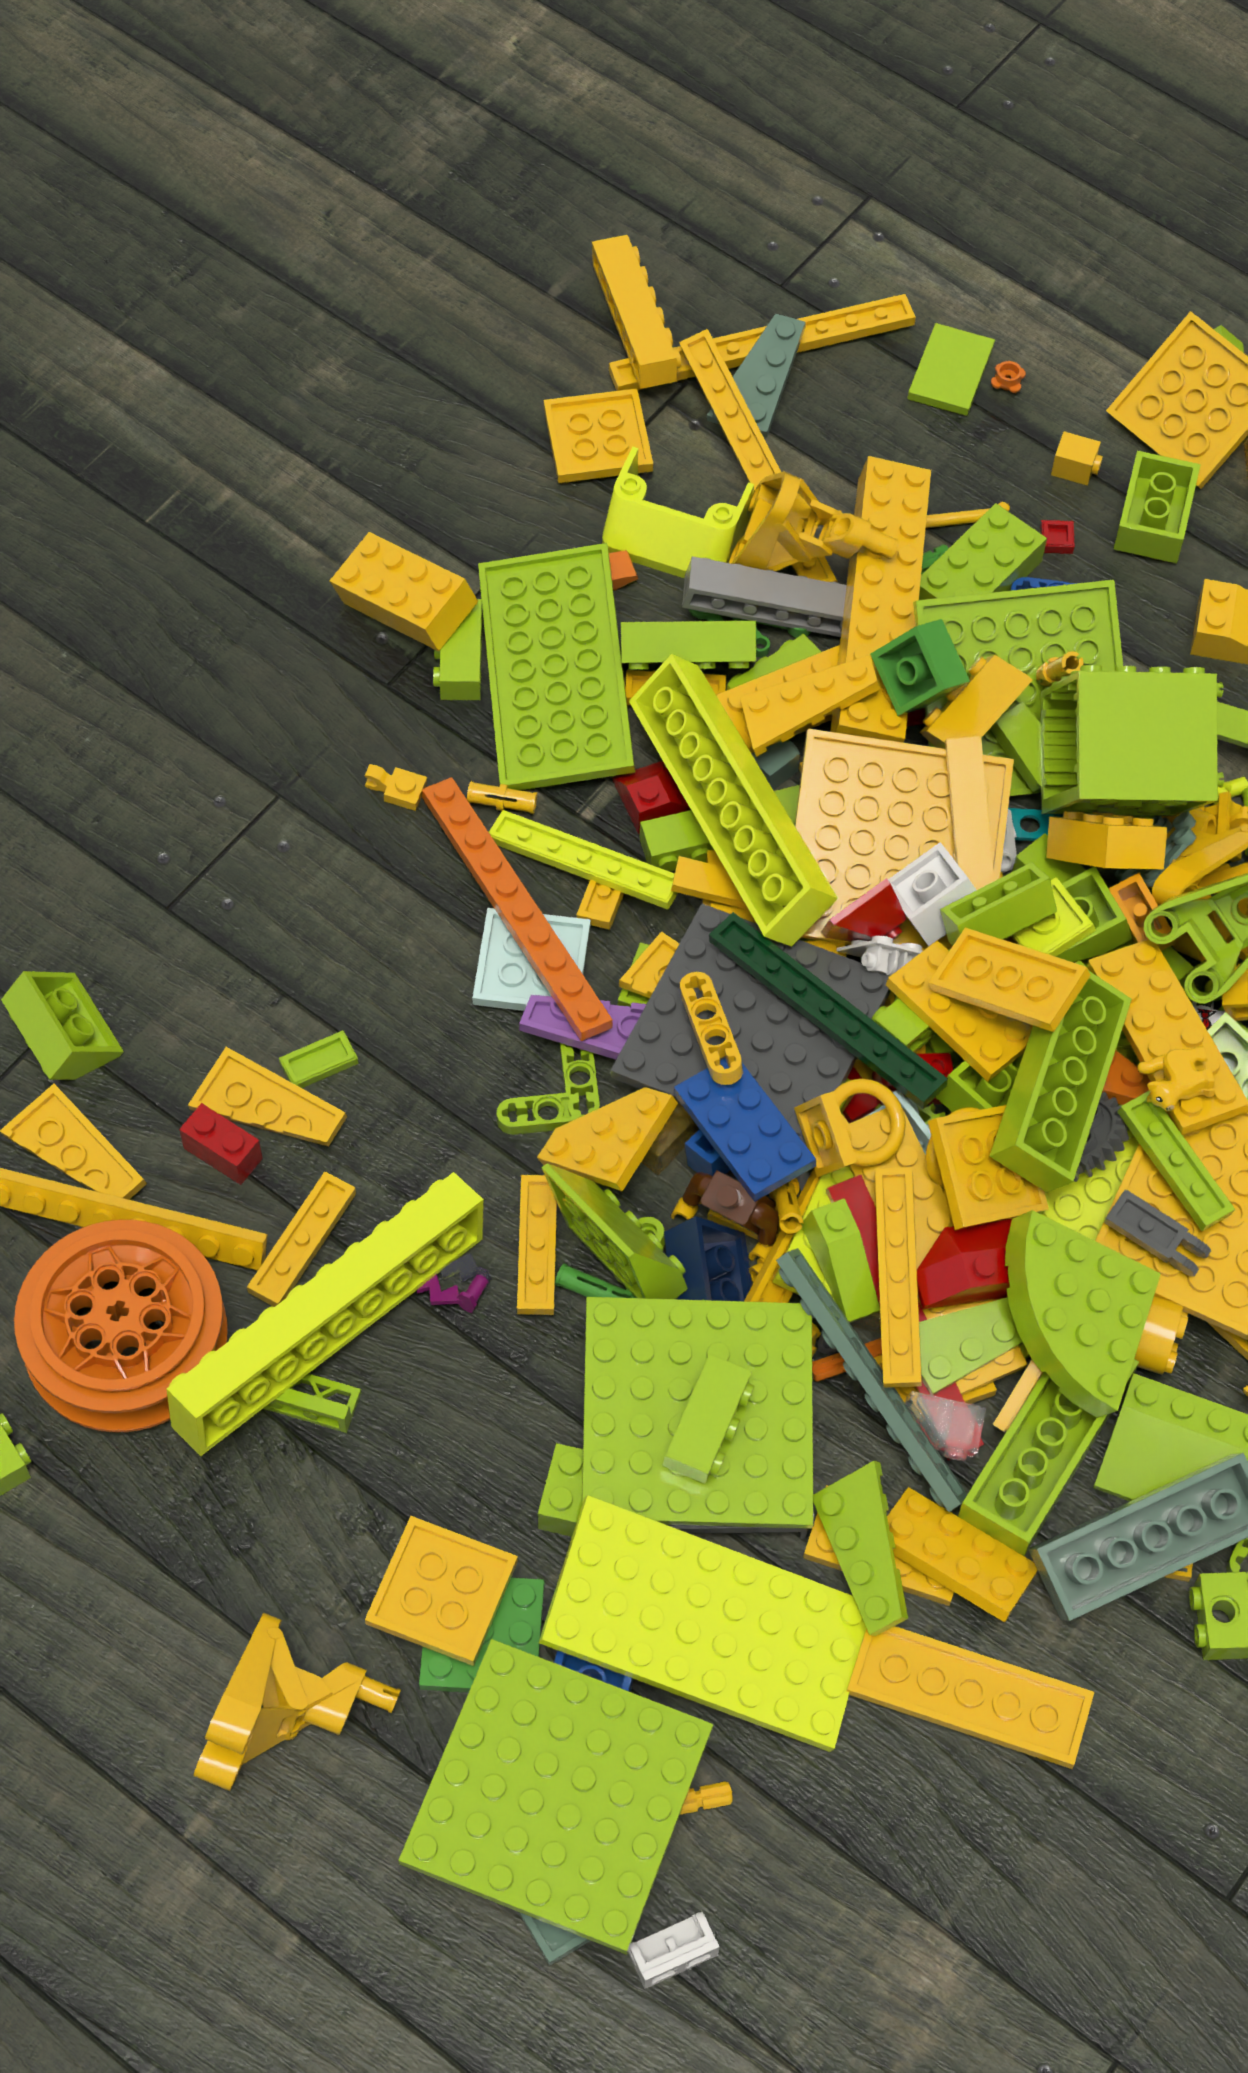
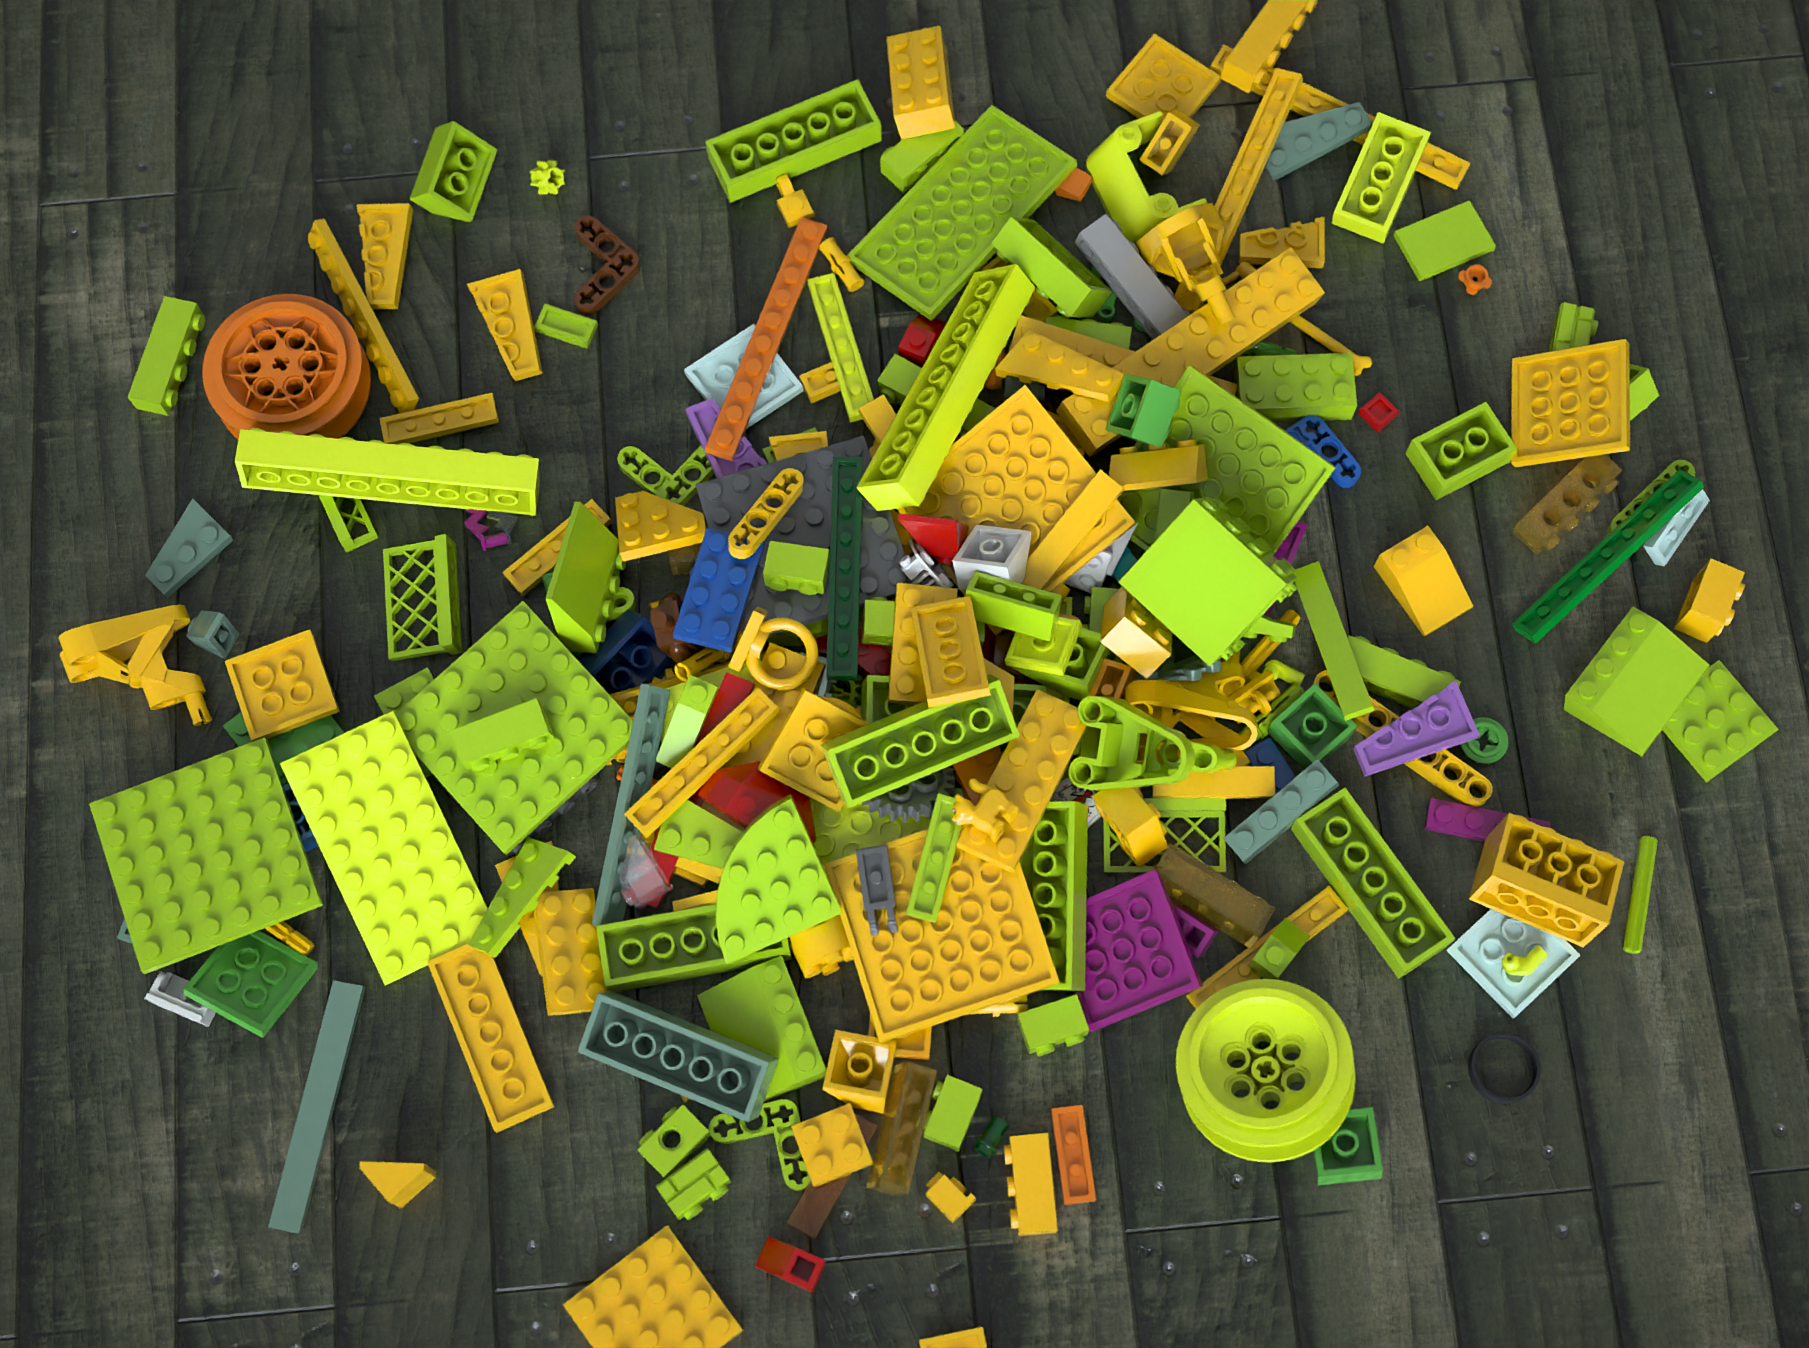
camera: 50 degrees right, 10 degrees up
red brick [179,1103,263,1185] -> none
yellow pin [1036,651,1084,686] -> none
yellow brick [1051,431,1103,486] -> none
none -> sand green wing [145,499,233,598]
none -> bright green plate [183,931,318,1038]
none -> sand green slope [186,610,240,659]
none -> sand green tile [268,980,365,1234]
none -> yellow slope [360,1161,436,1208]
none -> lime fence [383,534,463,661]
none -> neon yellow gear [530,160,565,195]
none -> reddish brown beam [574,215,640,316]
none -> lime brick [705,80,882,203]
none -> lime brick [763,541,830,595]
none -> yellow brick [1140,109,1200,175]
none -> yellow wing [1239,217,1325,269]
none -> neon yellow brick [1332,112,1431,244]
none -> lime brick [1549,302,1598,352]

